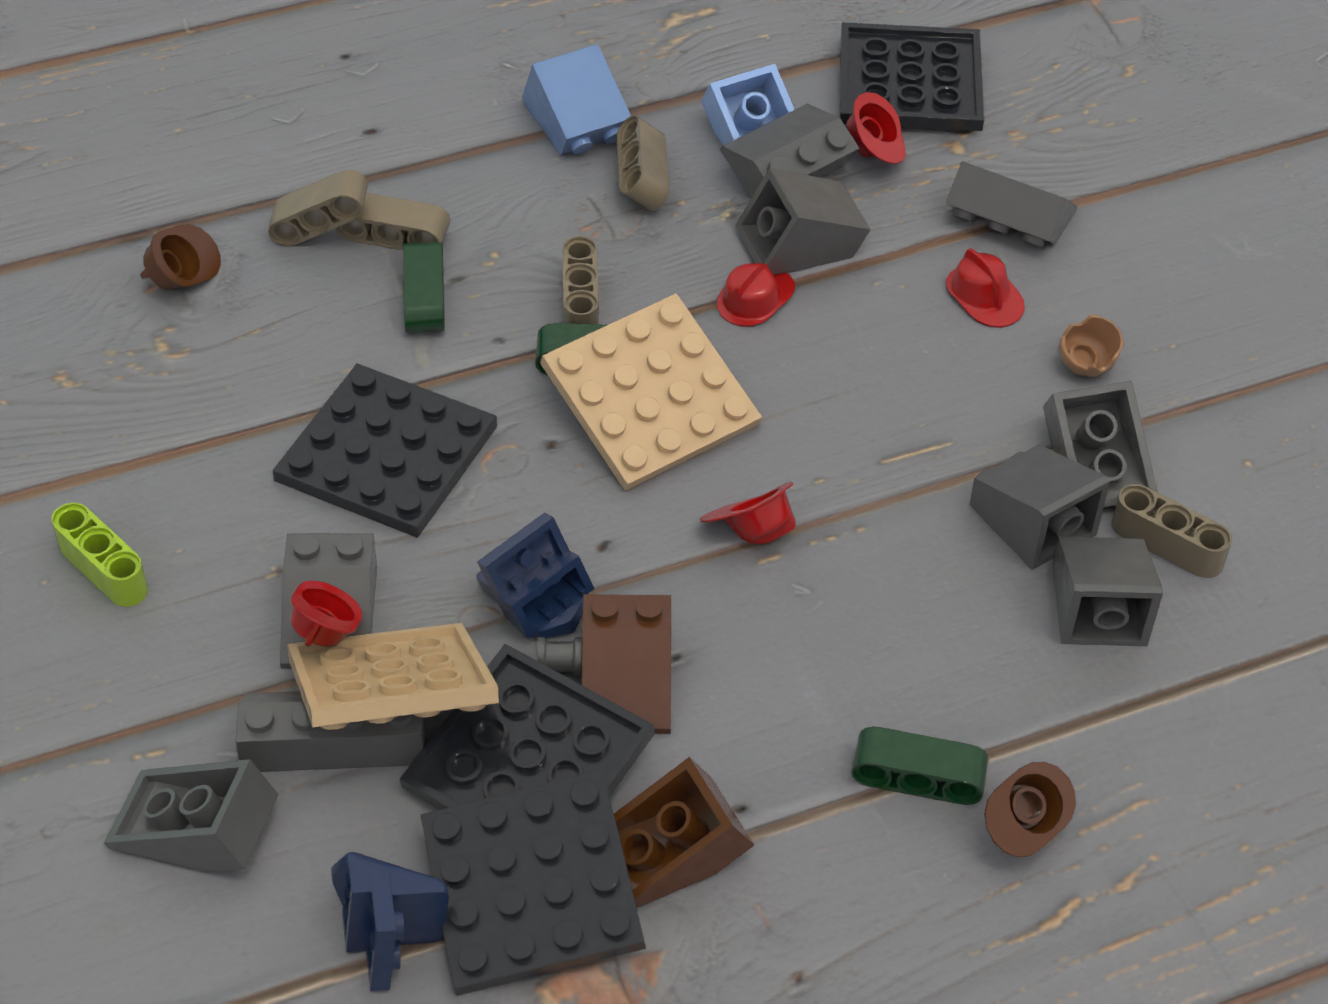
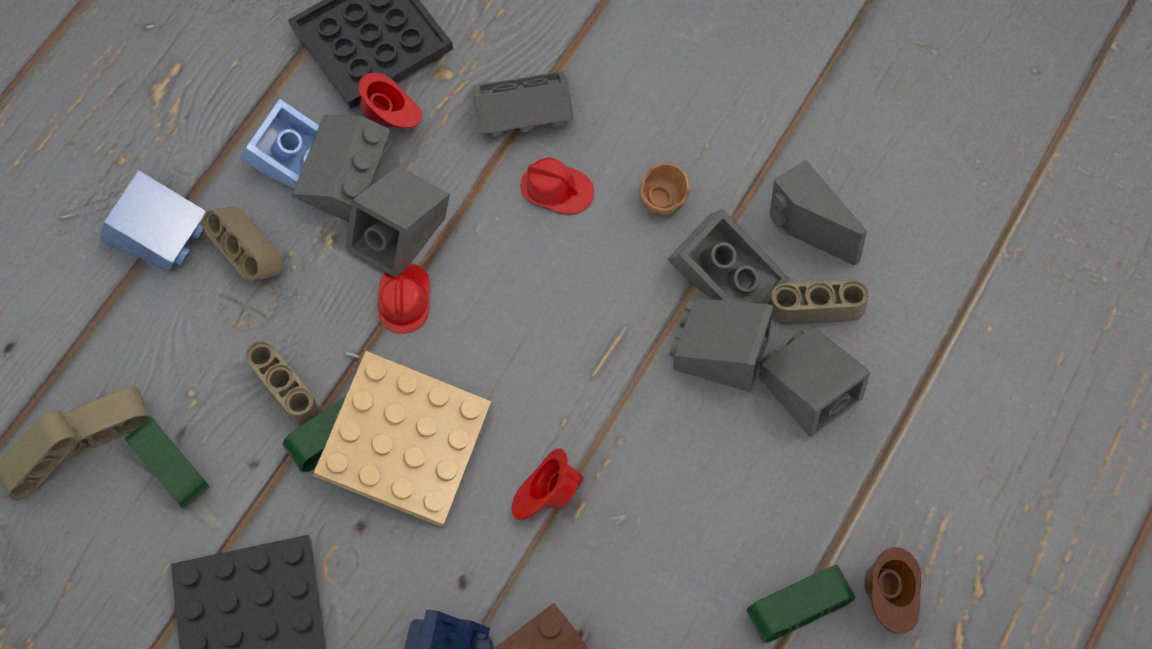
camera: 30 degrees left, 15 degrees up
none -> dark grey slope [770,160,867,265]

